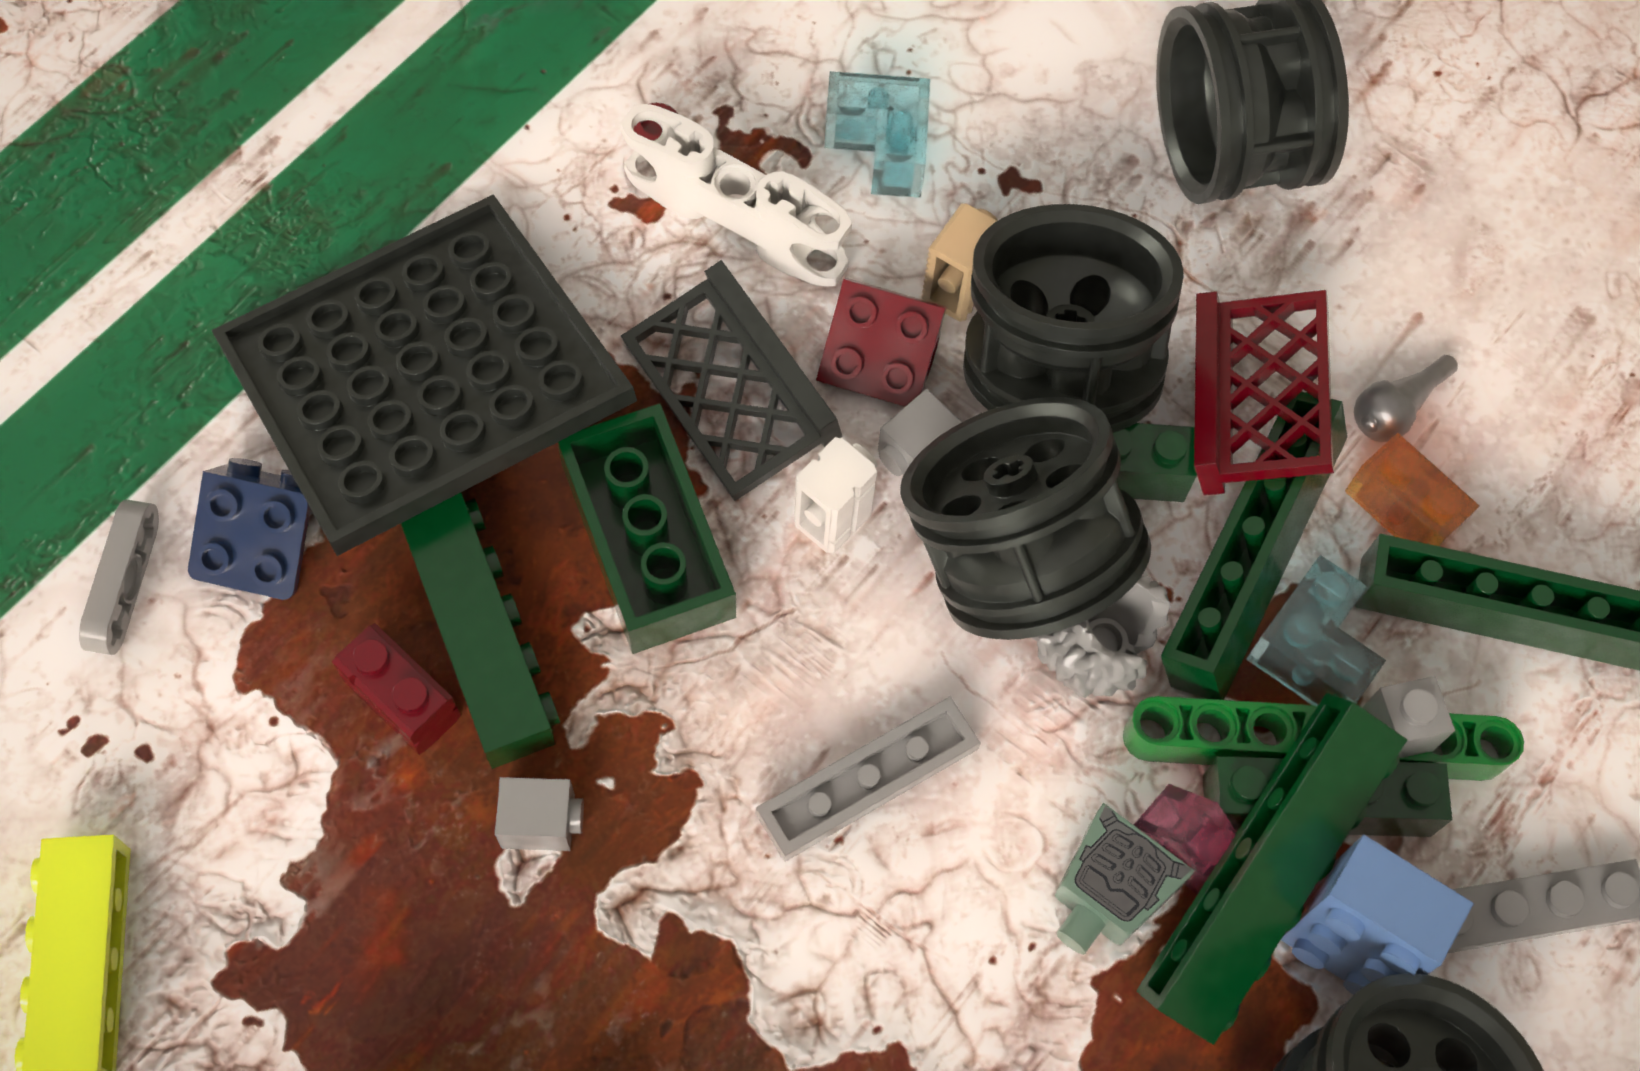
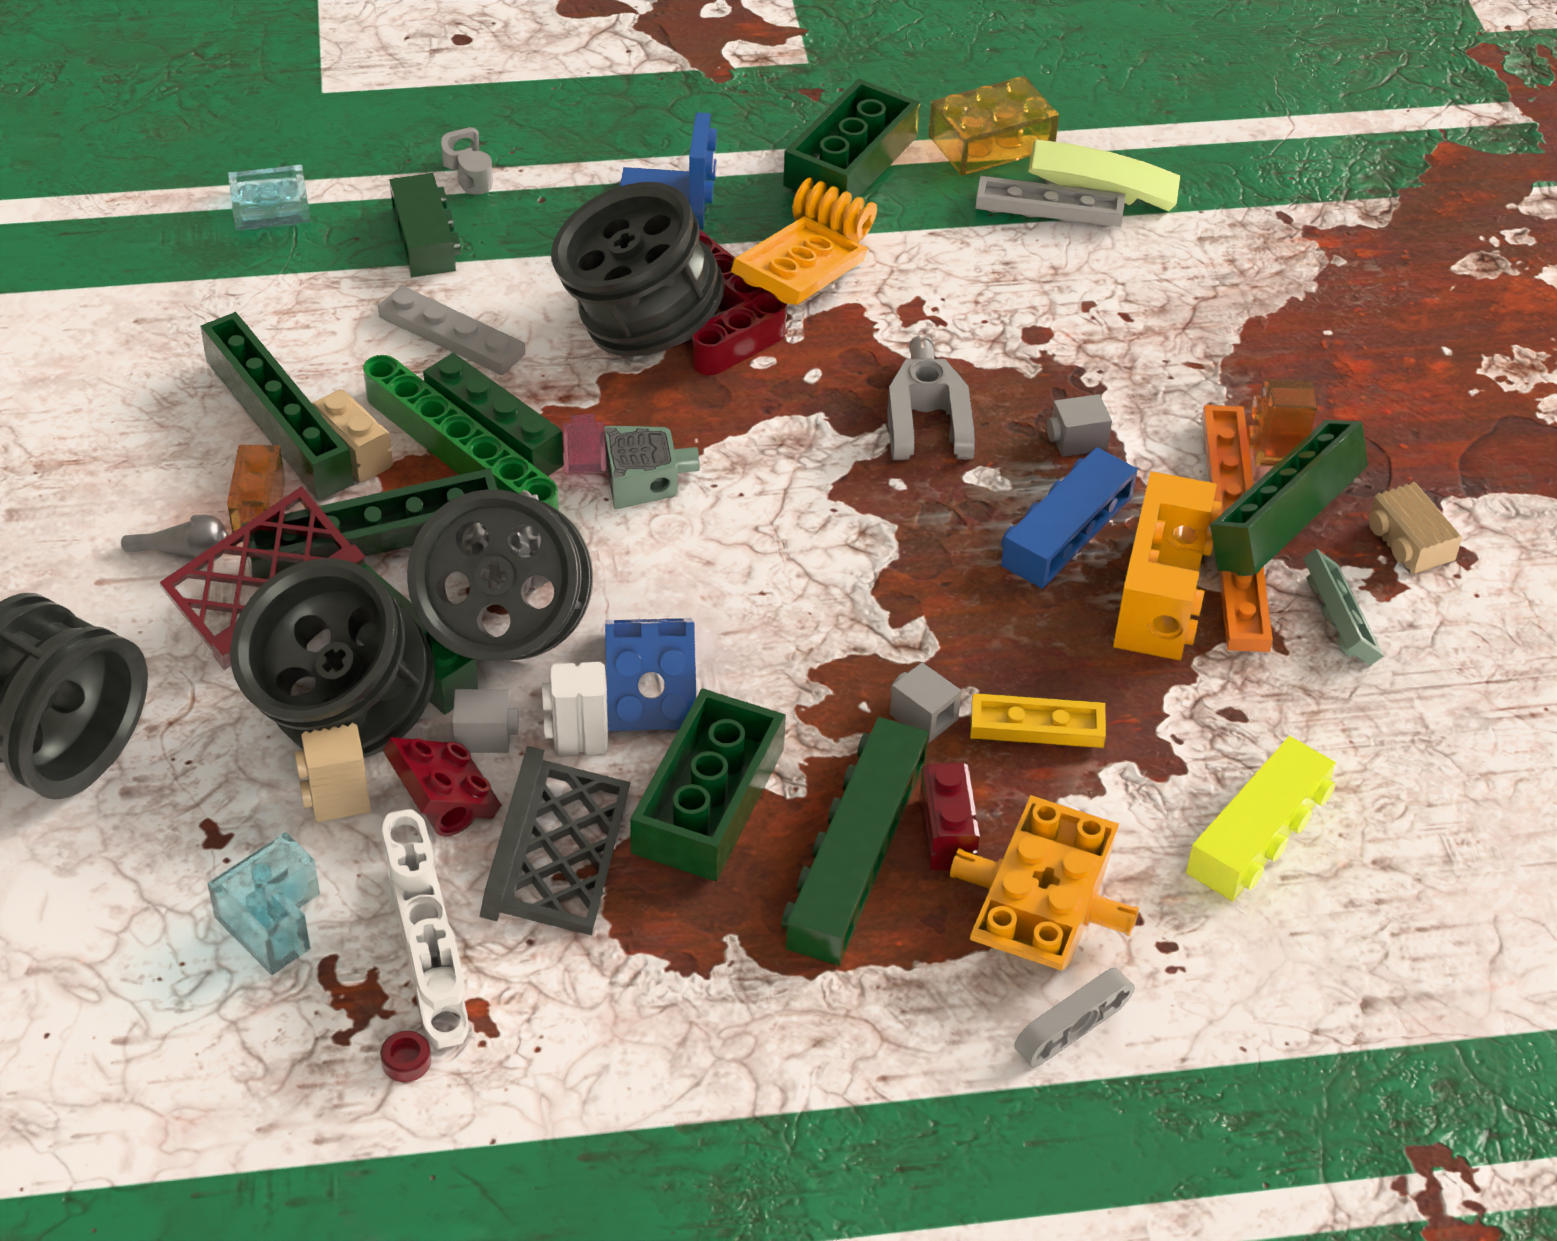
camera: 135 degrees left, 20 degrees down
dark blue bracket [188,458,313,600] -> none
pearl dark grey plate [211,194,637,556] -> none
light grey plate [755,696,981,862] -> none
dark green brick [1136,692,1408,1045] -> none
clear light blue brick [1246,555,1386,706] -> none
medium blue brick [1281,834,1474,995] -> none
light grey brick [1362,676,1455,758] -> none
none -> tan brick [313,389,393,482]
none -> blue bracket [605,618,696,731]
none -> light orange slope [950,795,1139,971]
none -> yellow plate [970,693,1106,748]

